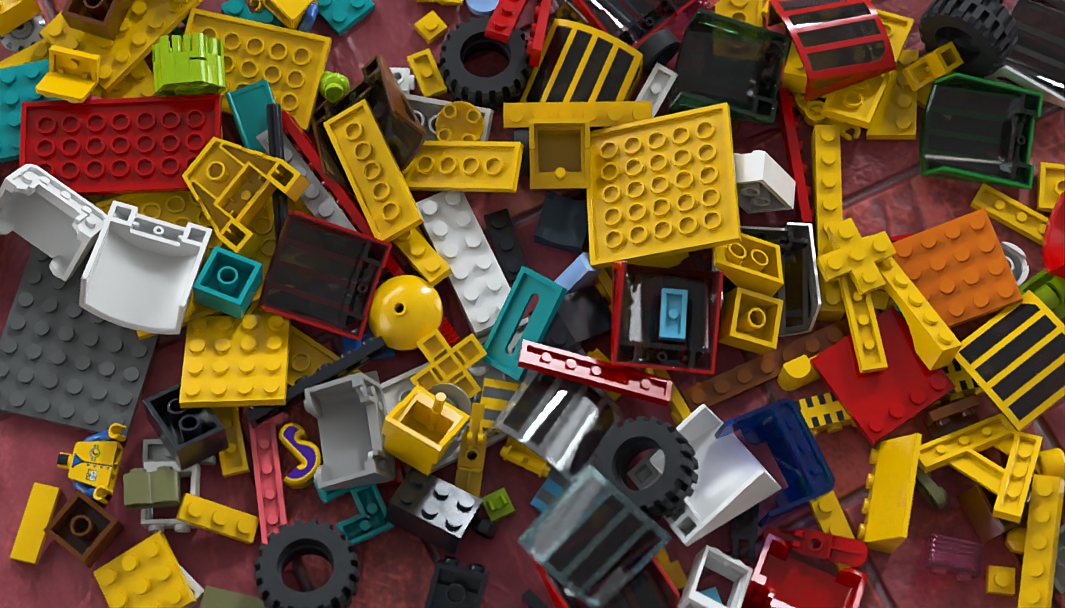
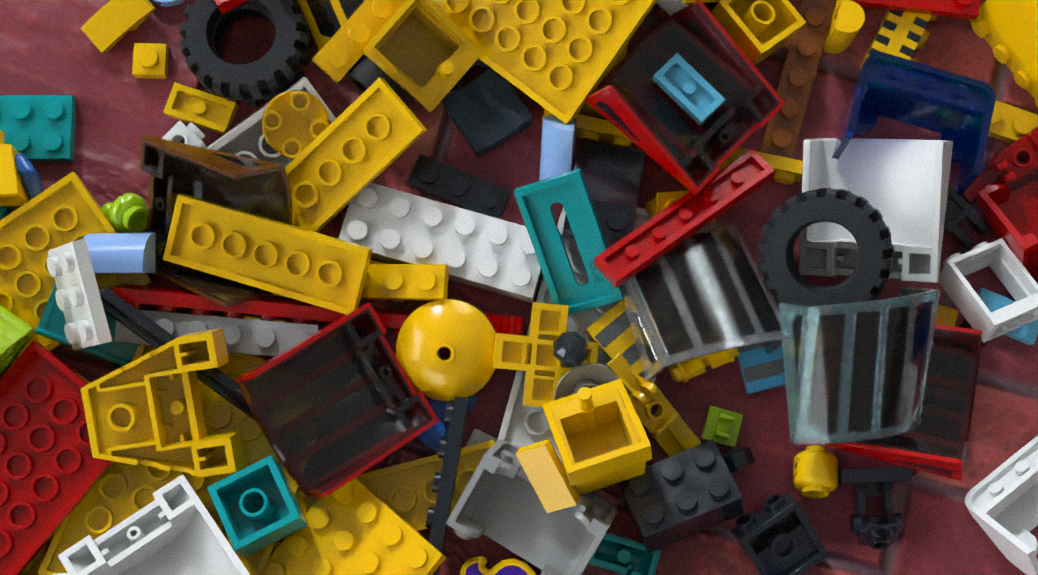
camera: 45 degrees left, 10 degrees up
none -> white plate [47,239,112,350]
none -> light blue brick [83,233,156,274]
none -> yellow tile [516,439,581,513]
none -> black tile [553,331,588,368]
none -> yellow head [793,445,838,499]

